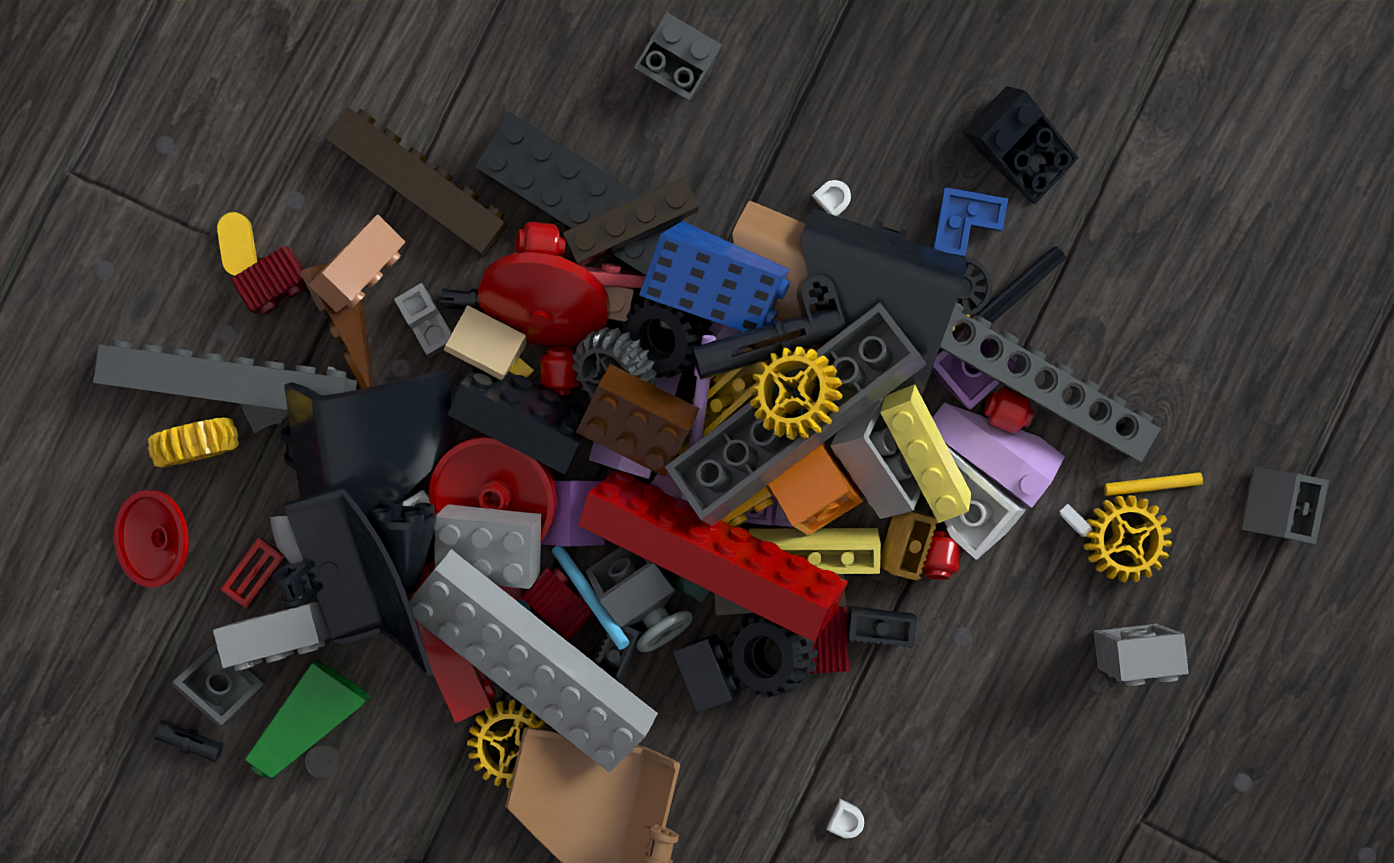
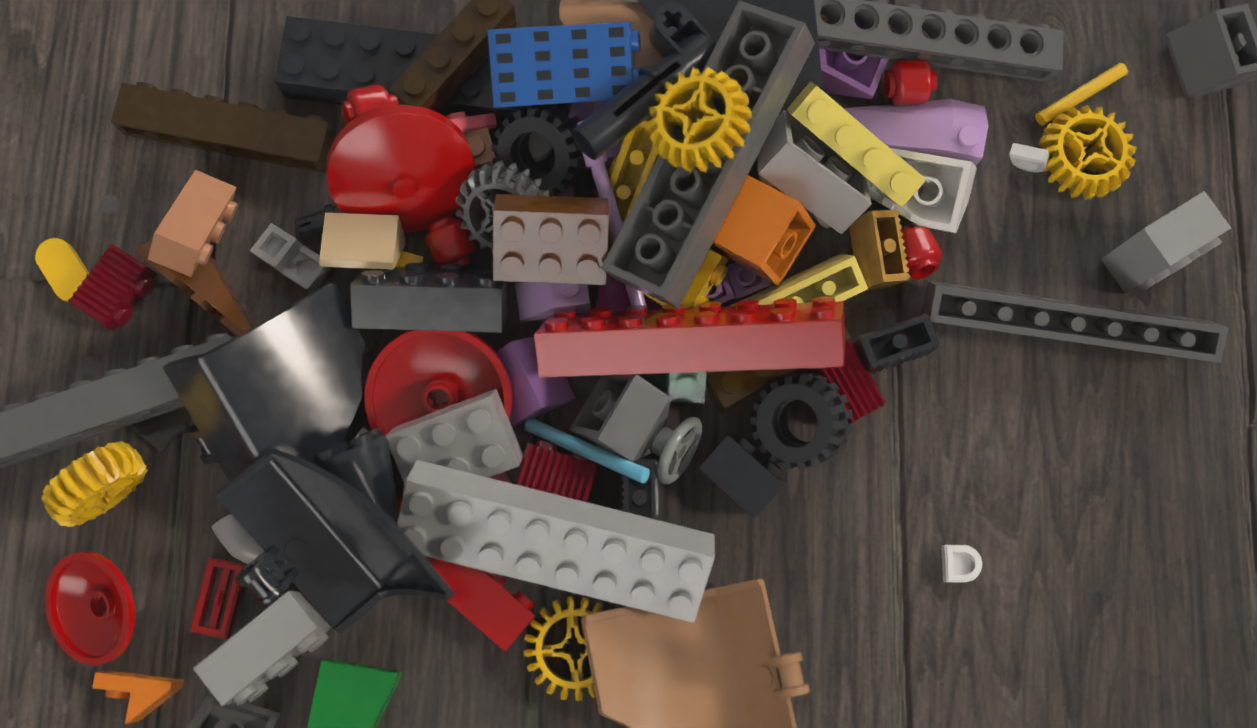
camera: 25 degrees left, 10 degrees down
none -> orange slope [92,671,184,724]
none -> dark grey brick [921,281,1229,363]

